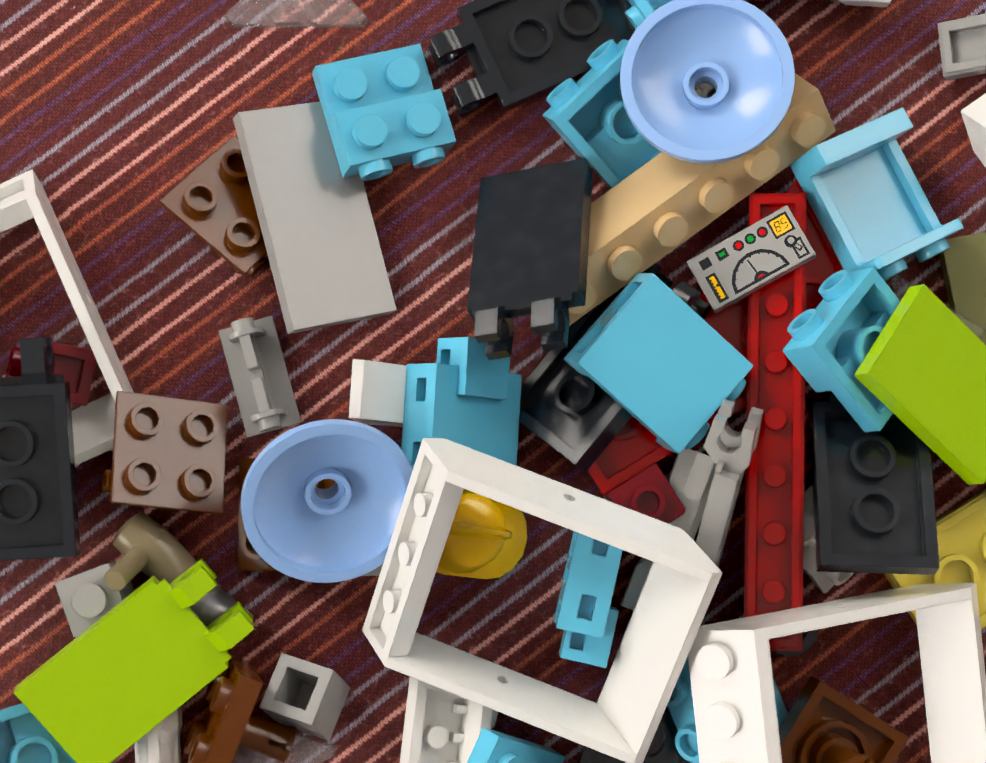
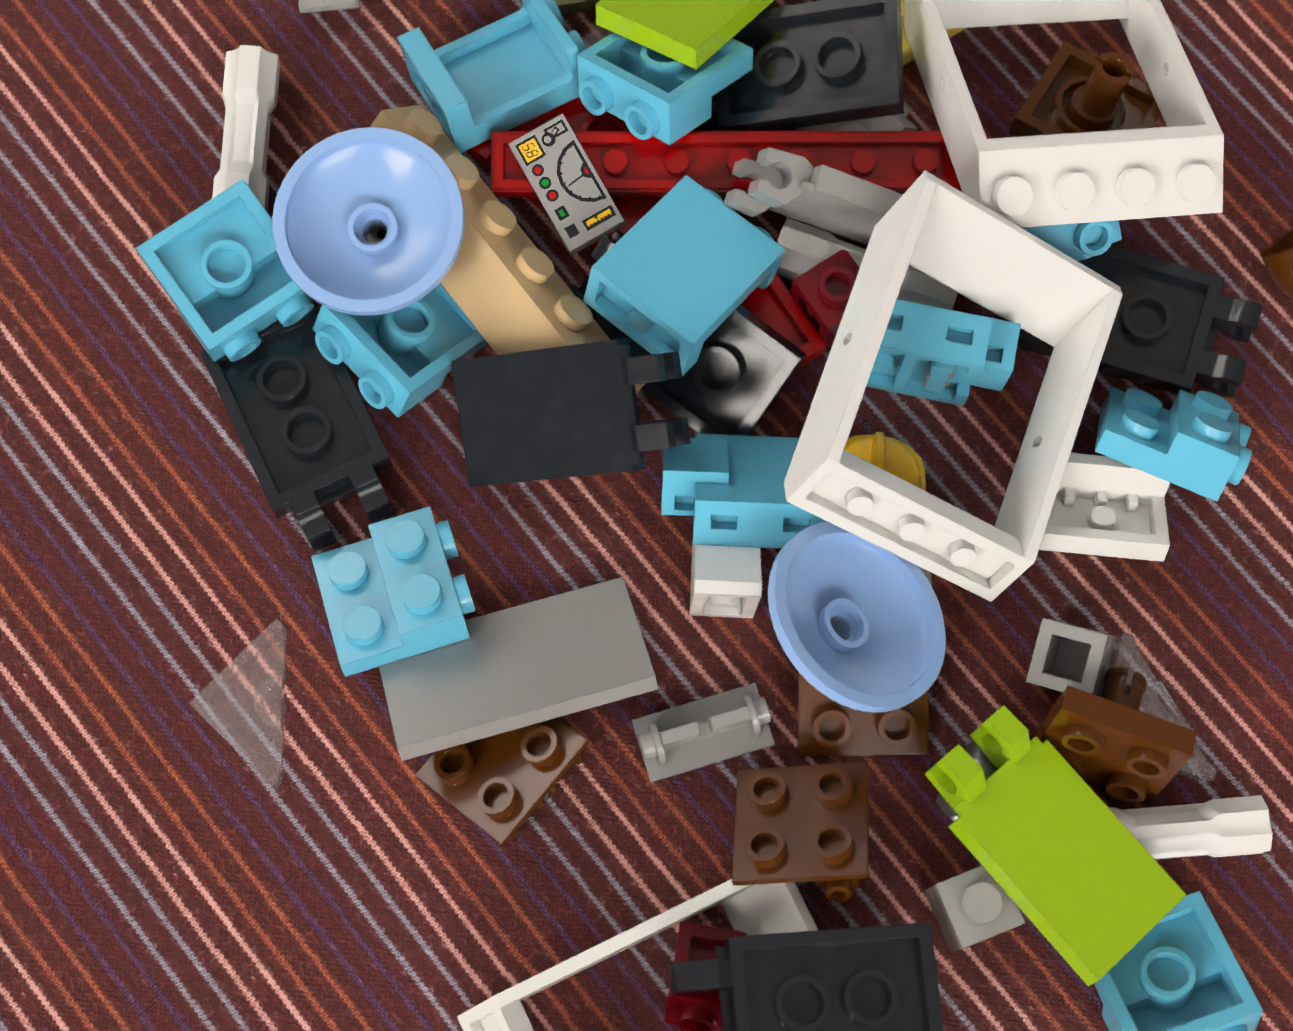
camera: 100 degrees left, 10 degrees down
dark tan piece [104,512,197,591] -> none

